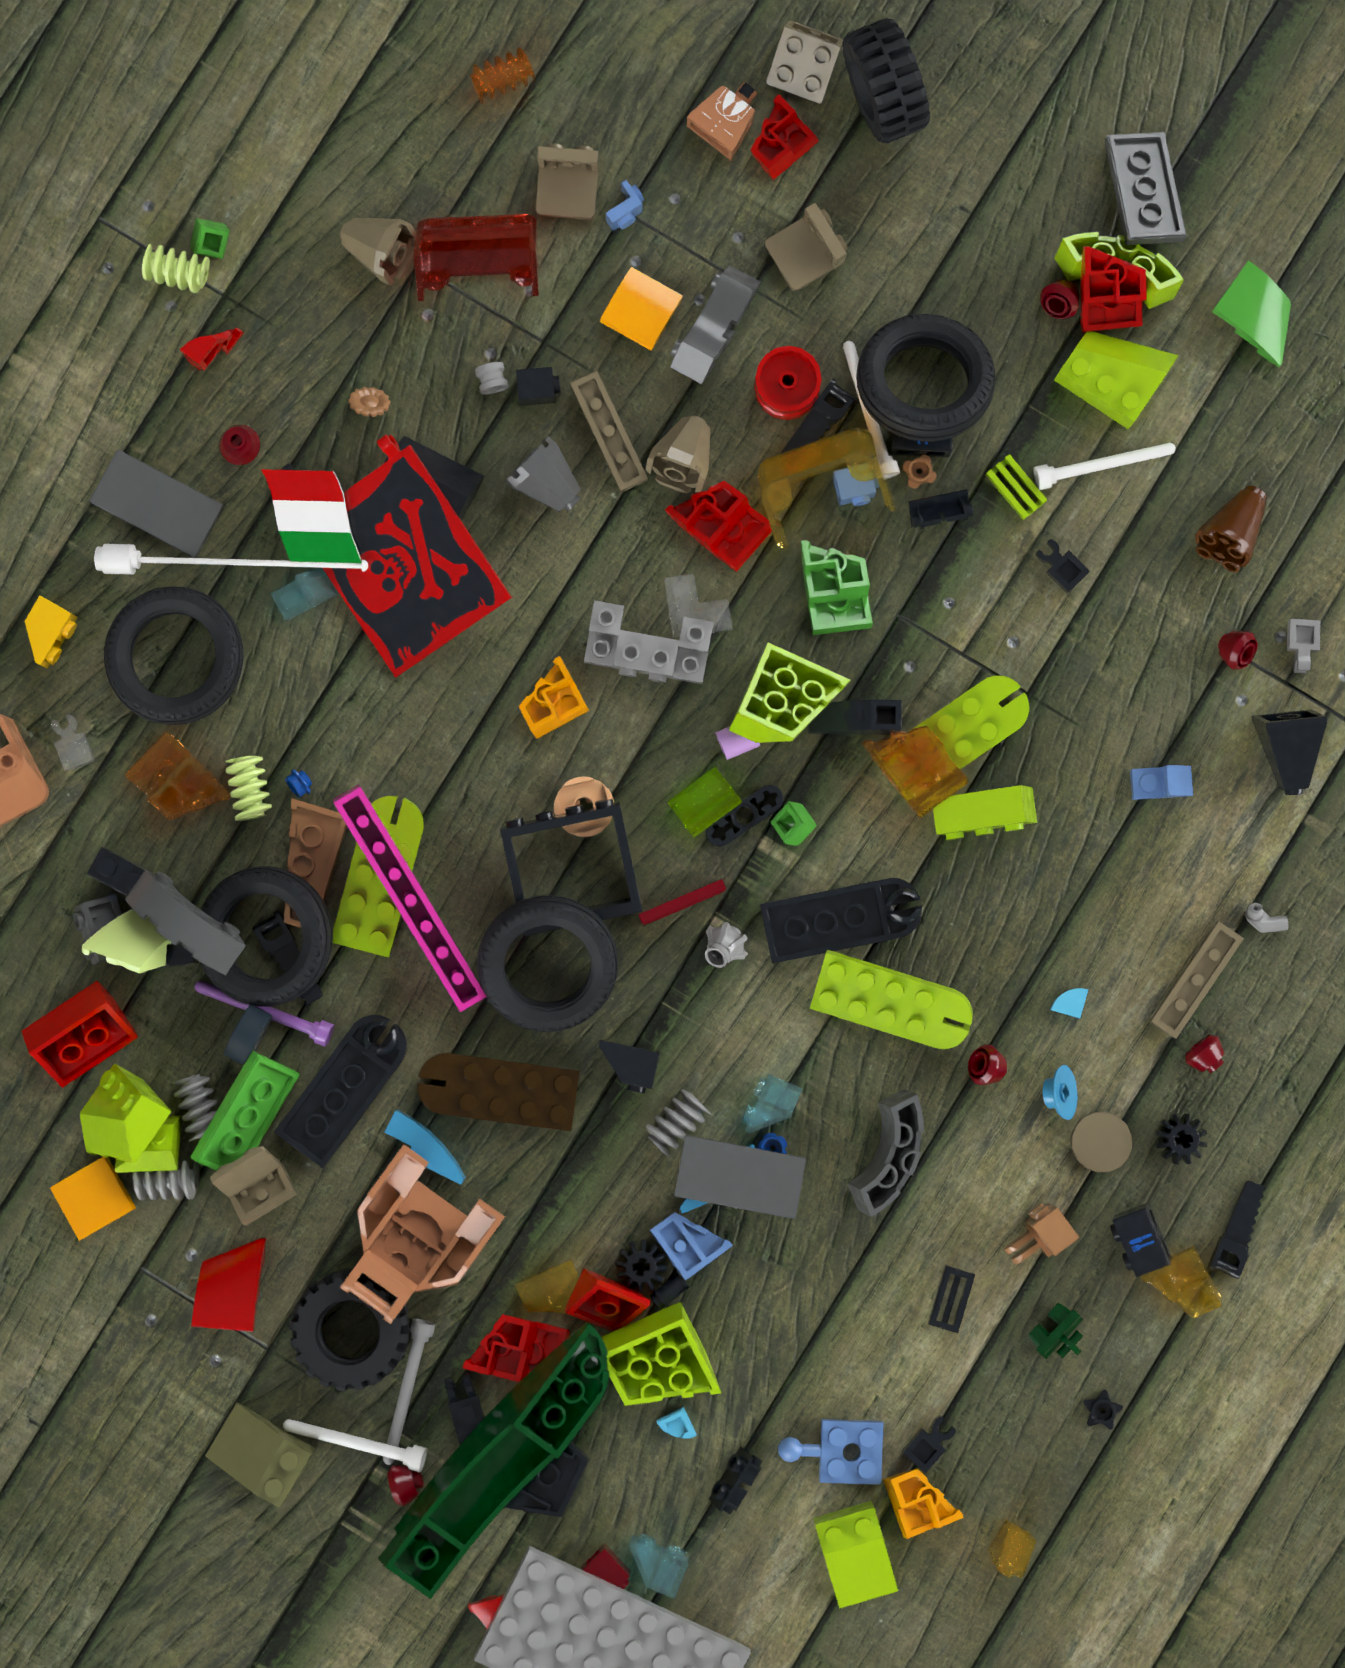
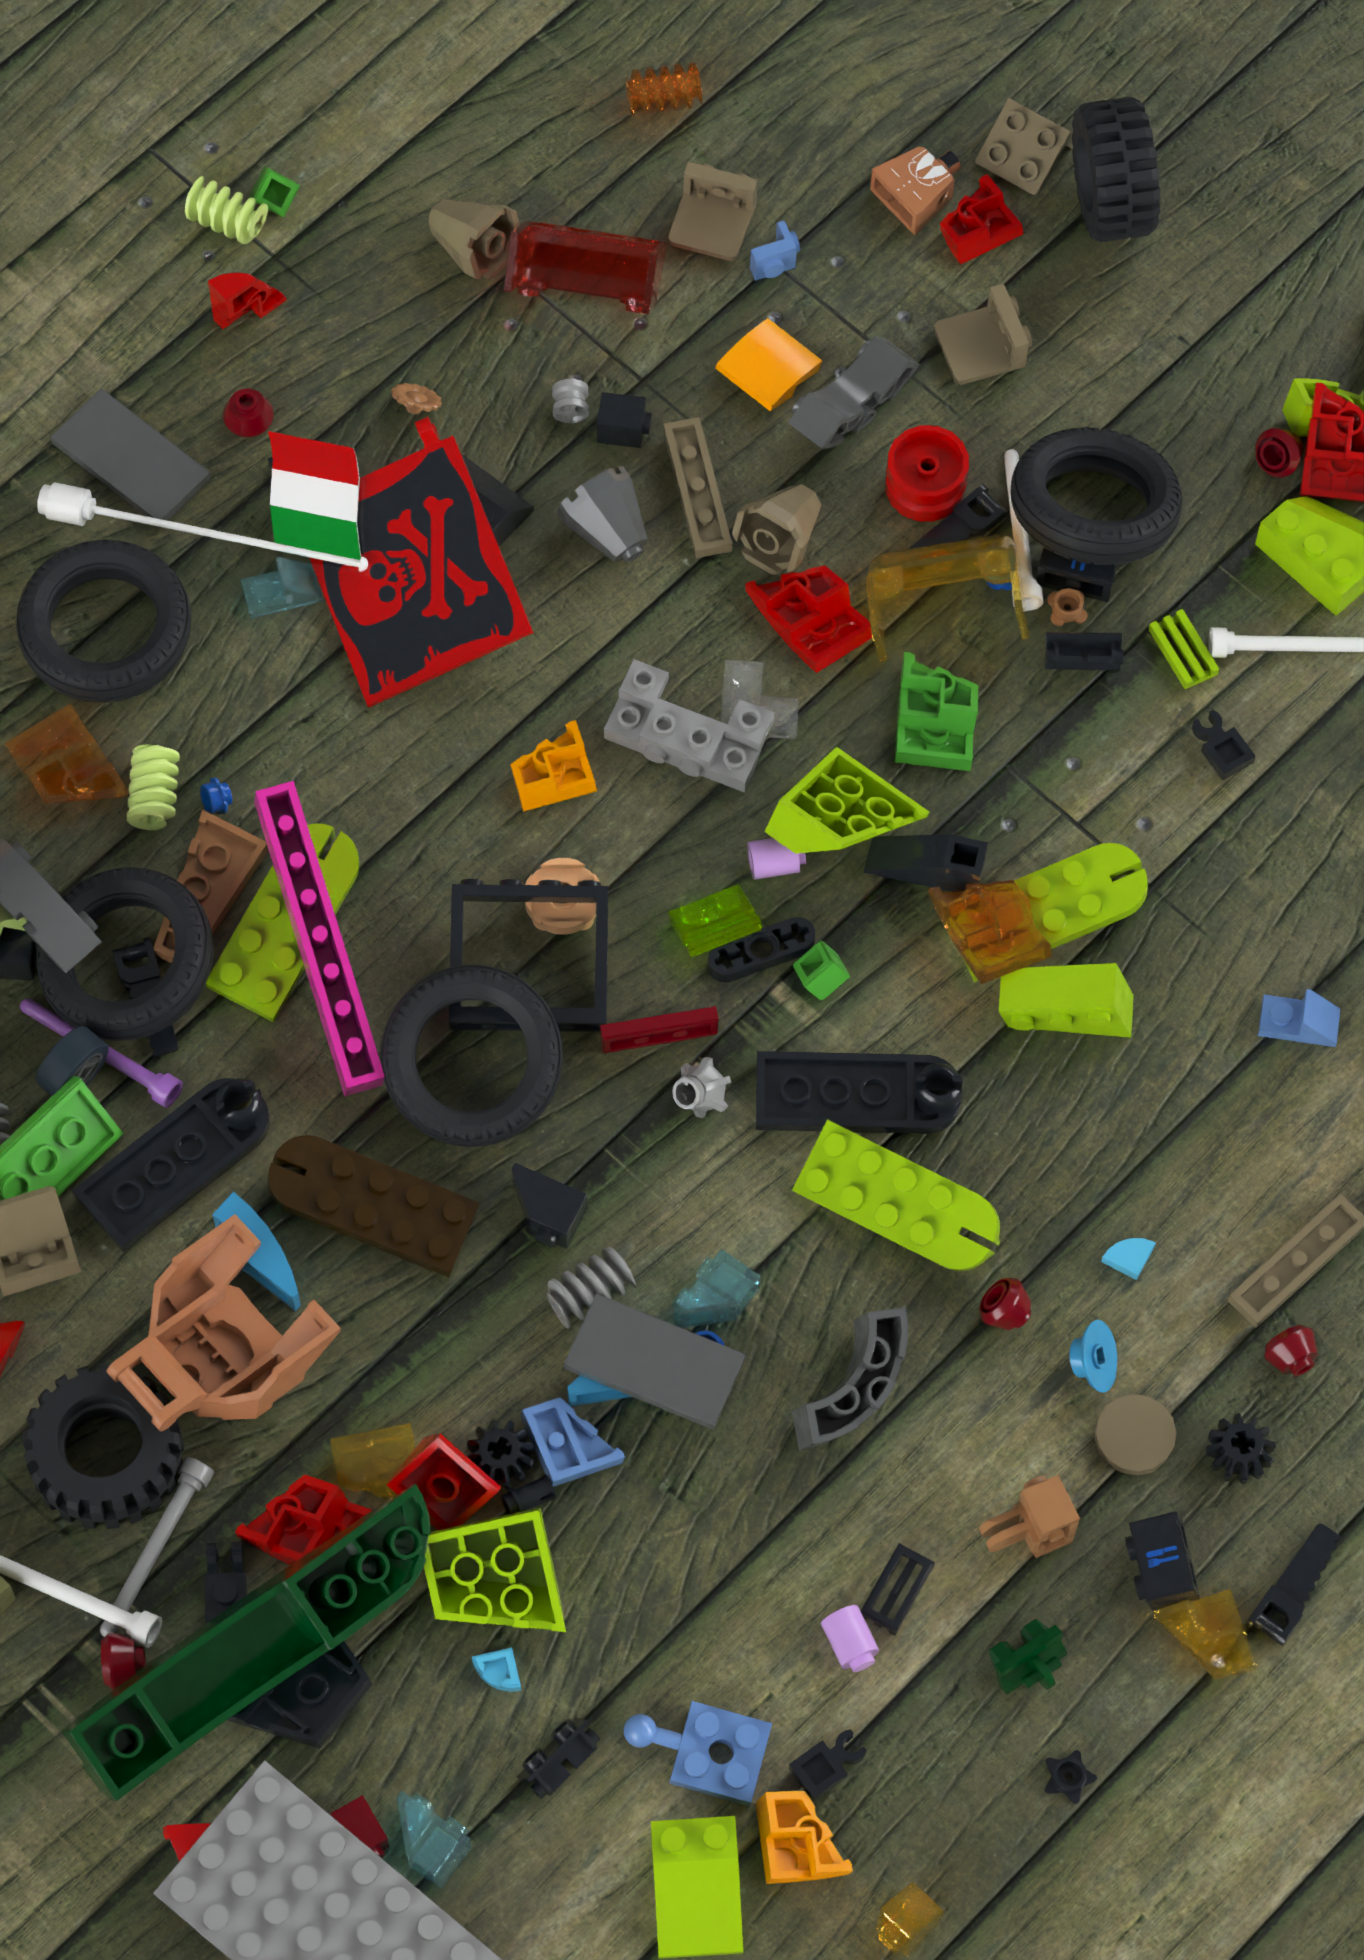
camera: 10 degrees right, 20 degrees down
medium blue brick [832,463,880,506] -> none
none -> lavender brick [821,1605,879,1672]

